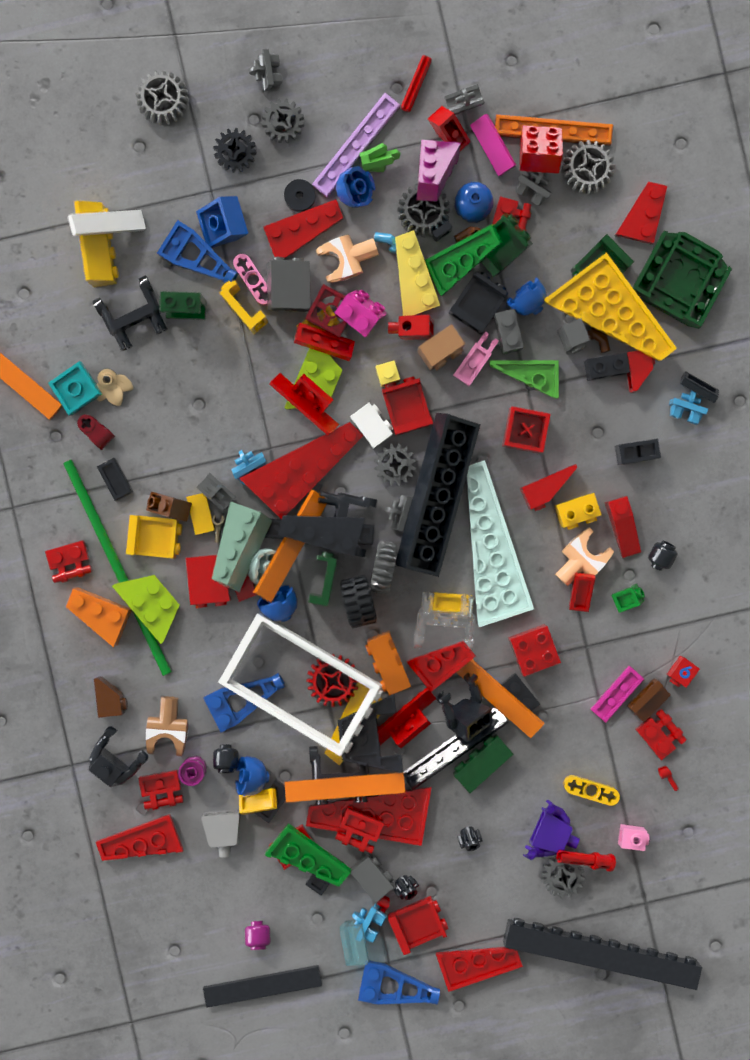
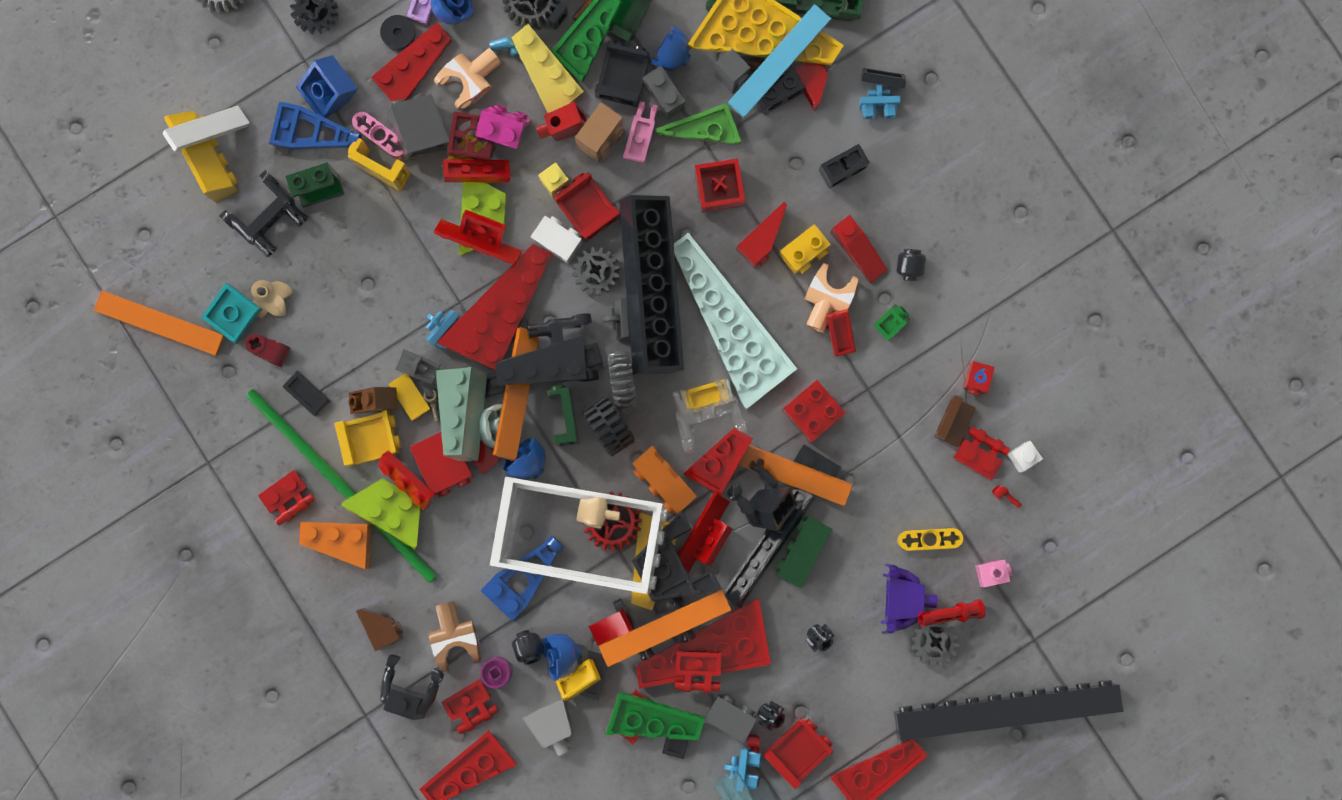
camera: 20 degrees left, 5 degrees down
dark pink tile [591,666,644,723] -> none
none -> red plate [378,450,435,510]
none -> tan piece [577,497,620,528]
none -> red tile [588,609,634,646]
none -> medium azure tile [728,4,831,118]
none -> white brick [1007,441,1043,472]

